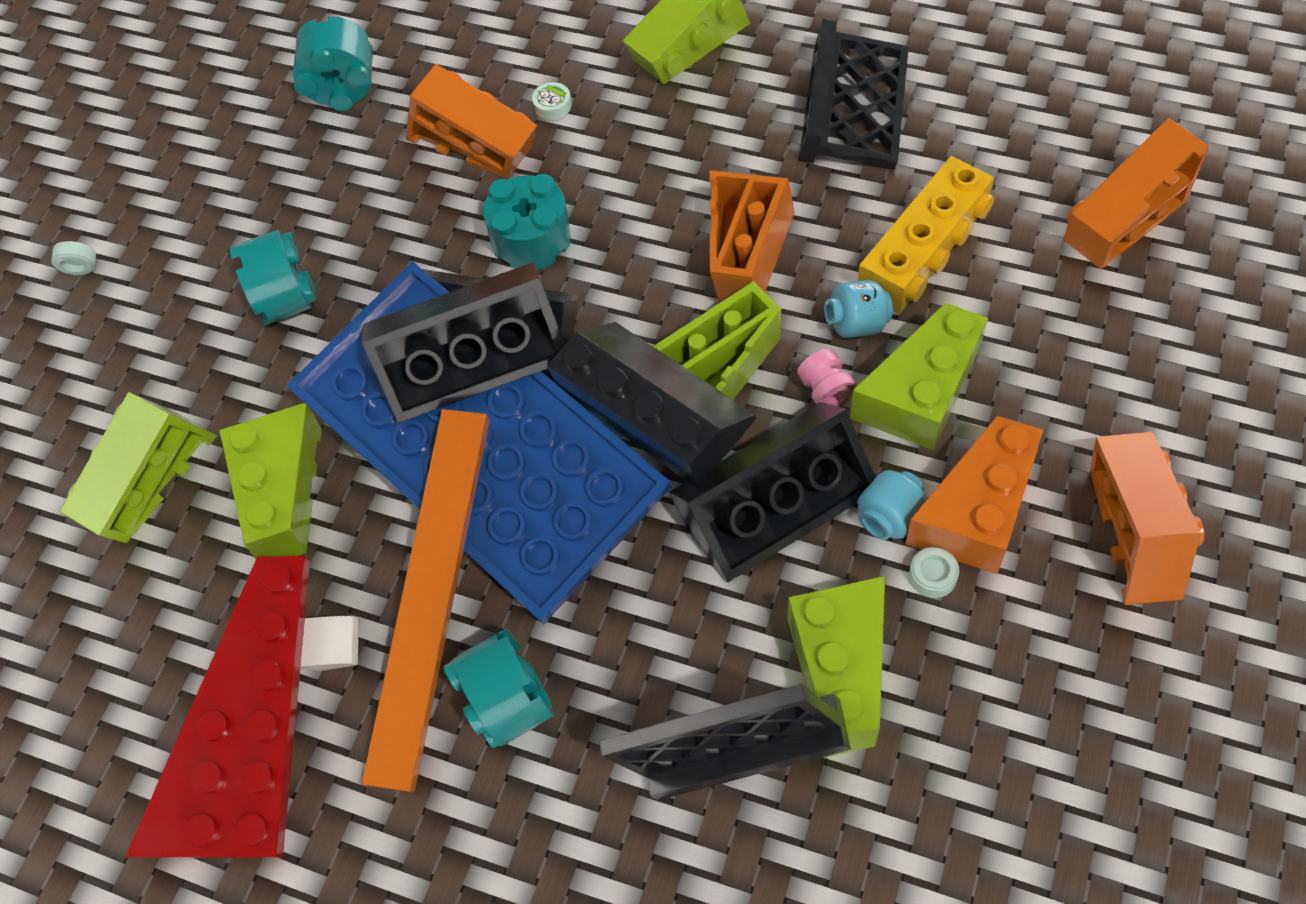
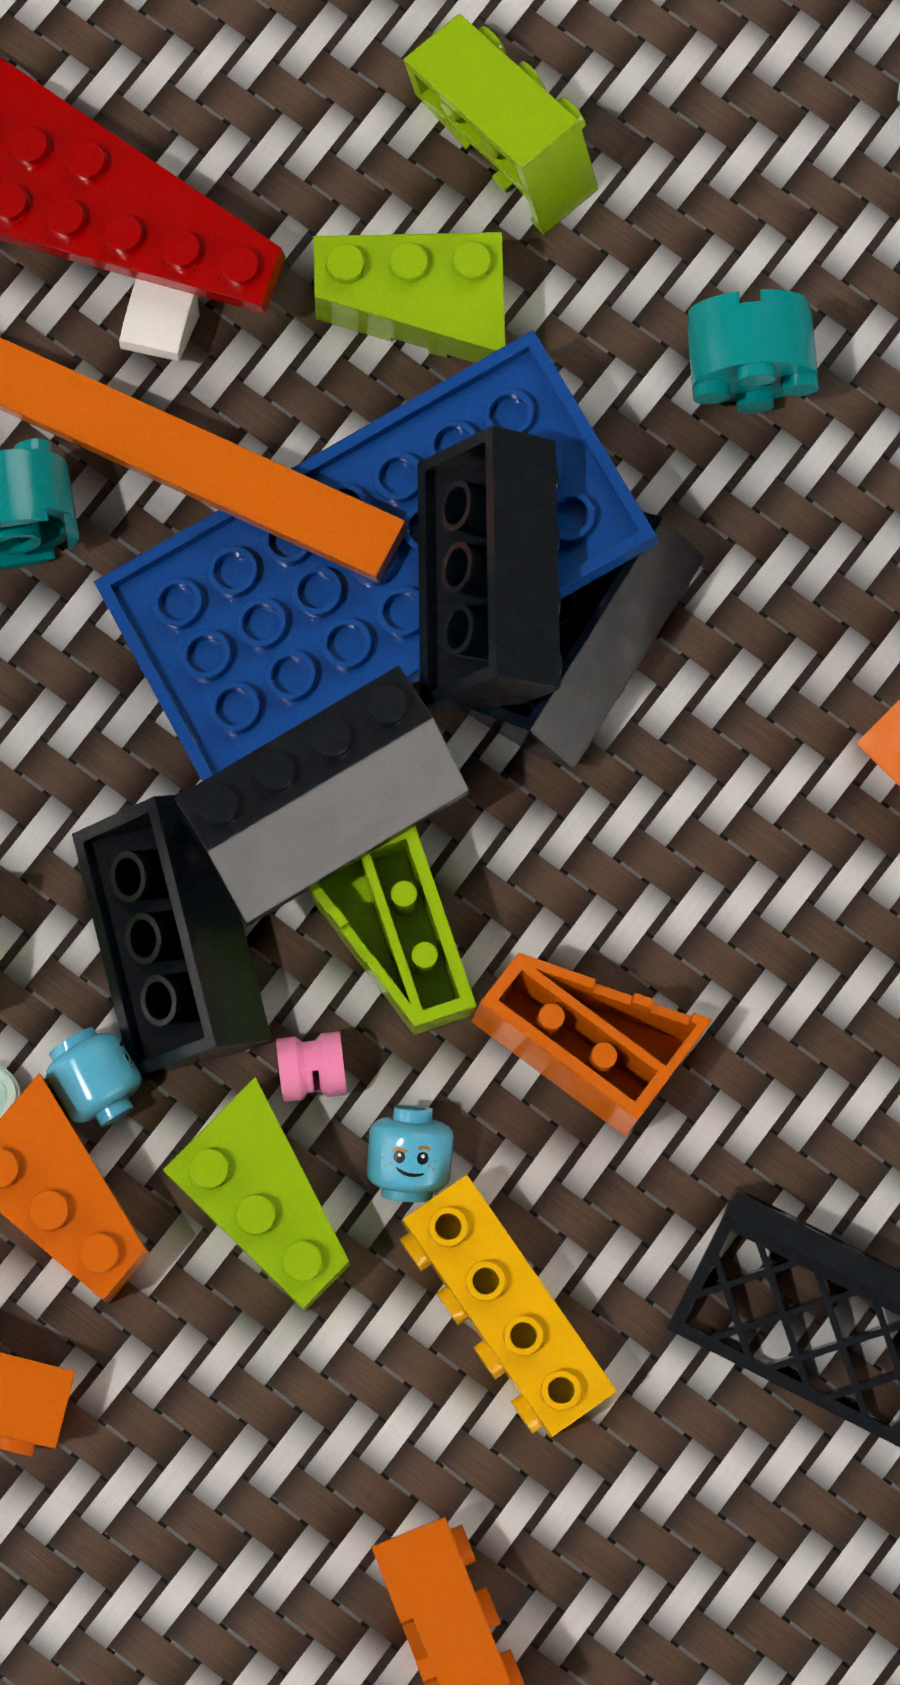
camera: 95 degrees right, 20 degrees up
teal brick [483,174,571,270] -> none

